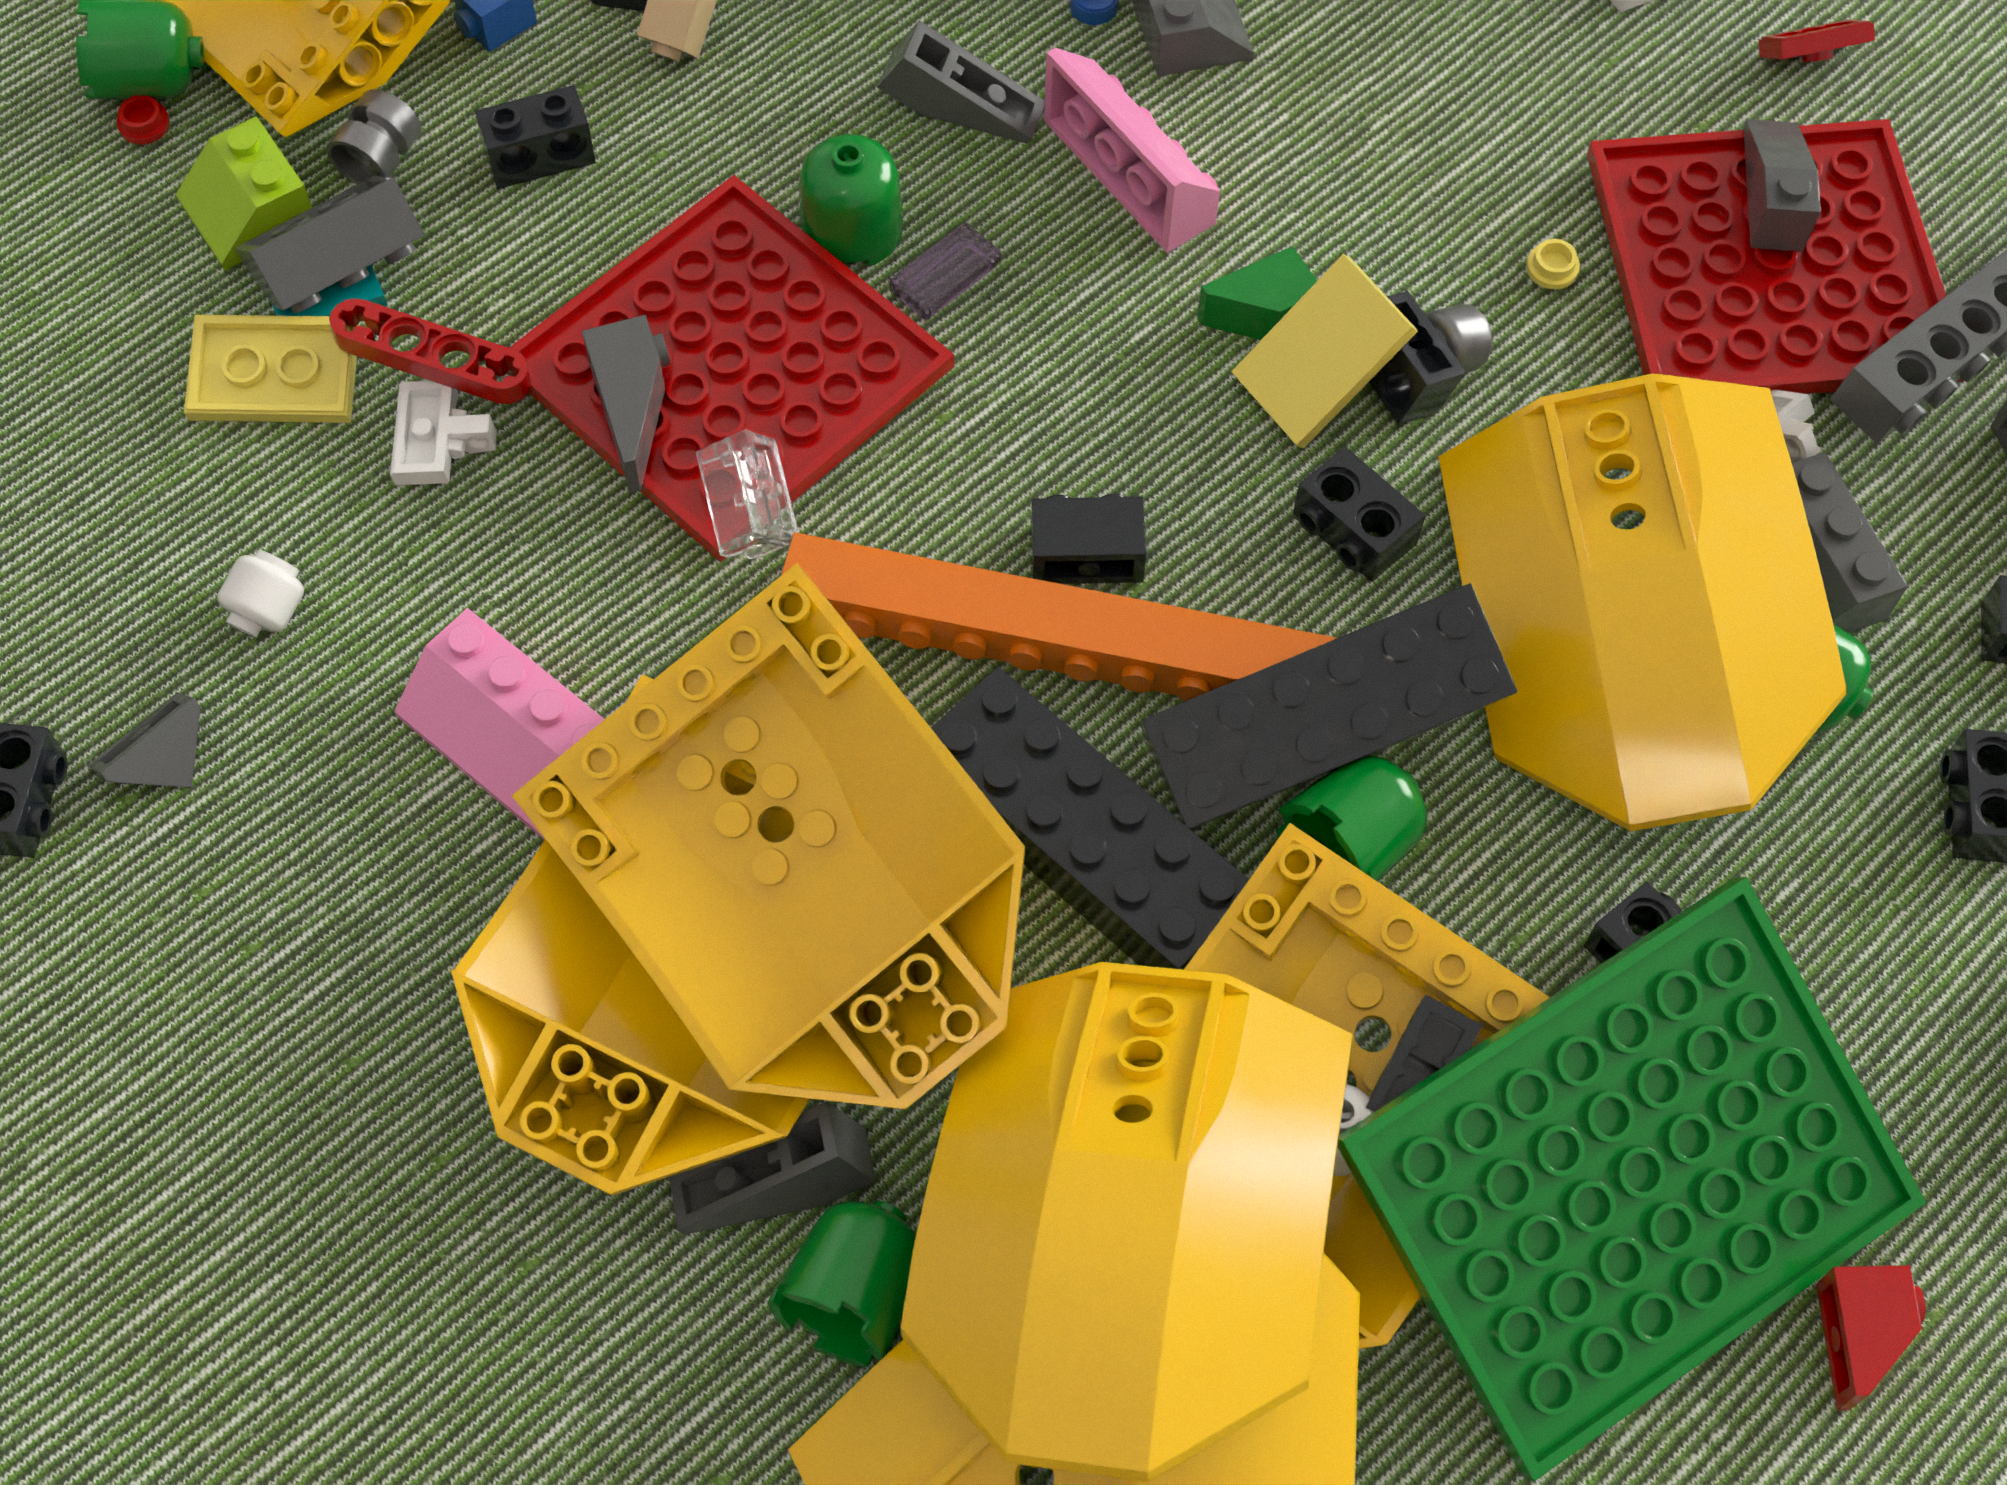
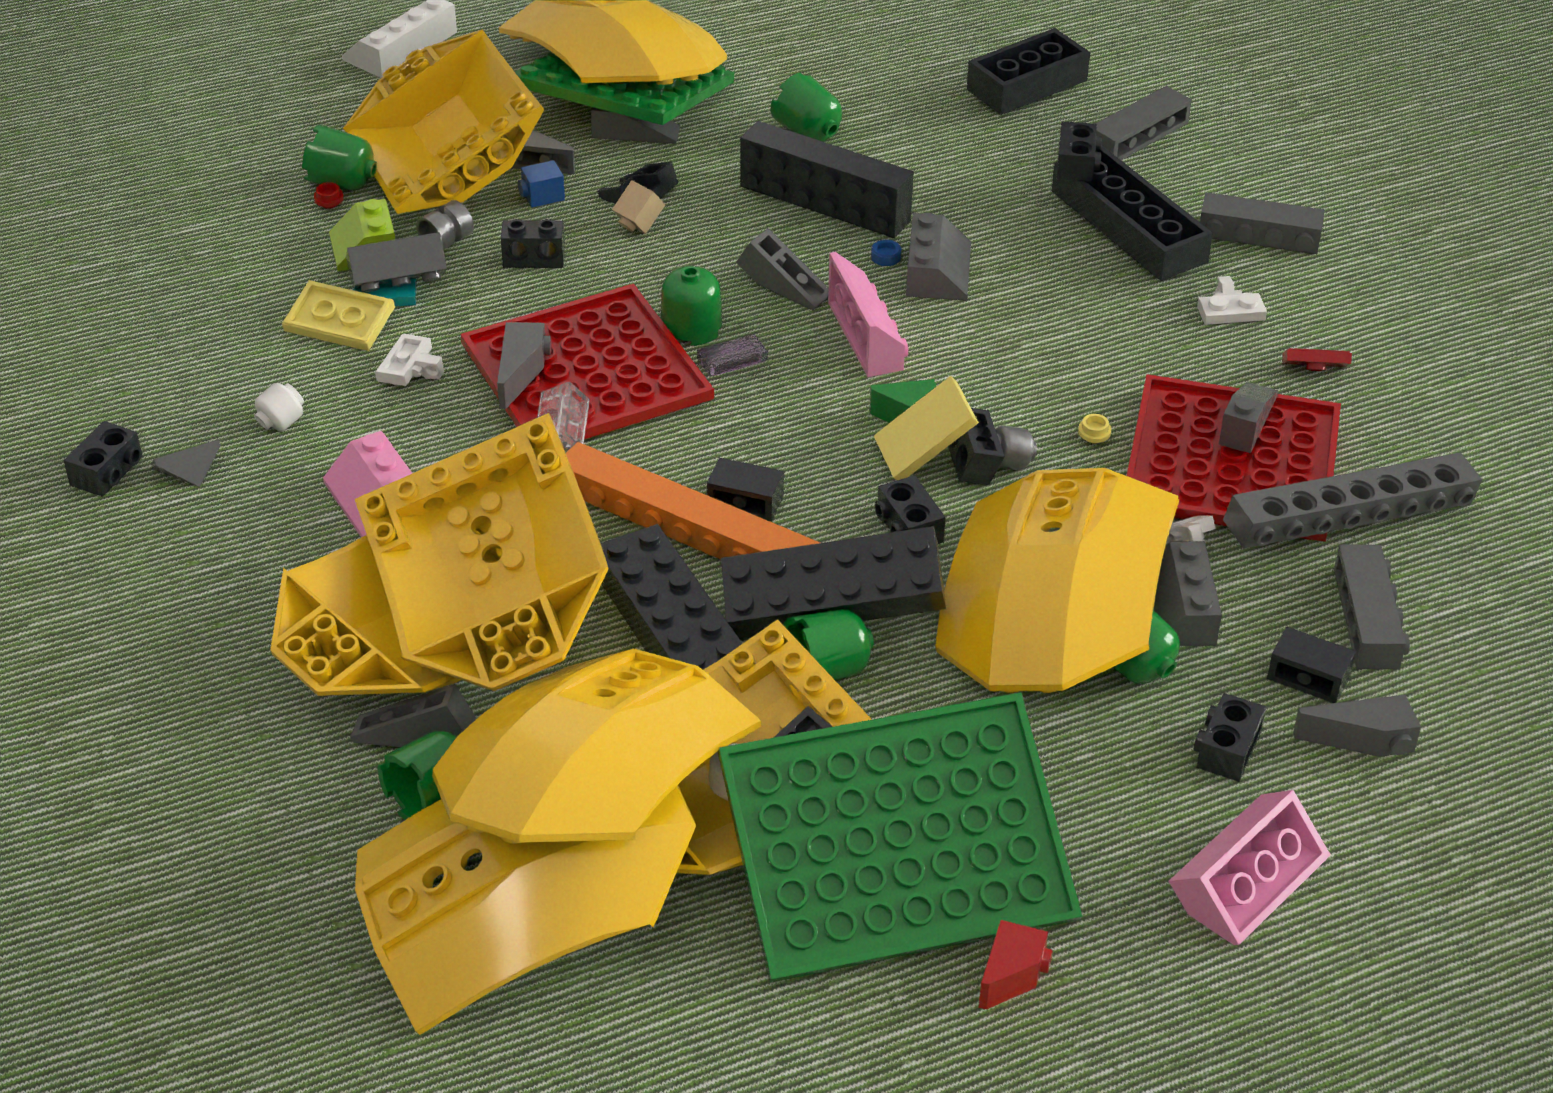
camera: 20 degrees right, 20 degrees down
red beam [329,298,531,404] -> none

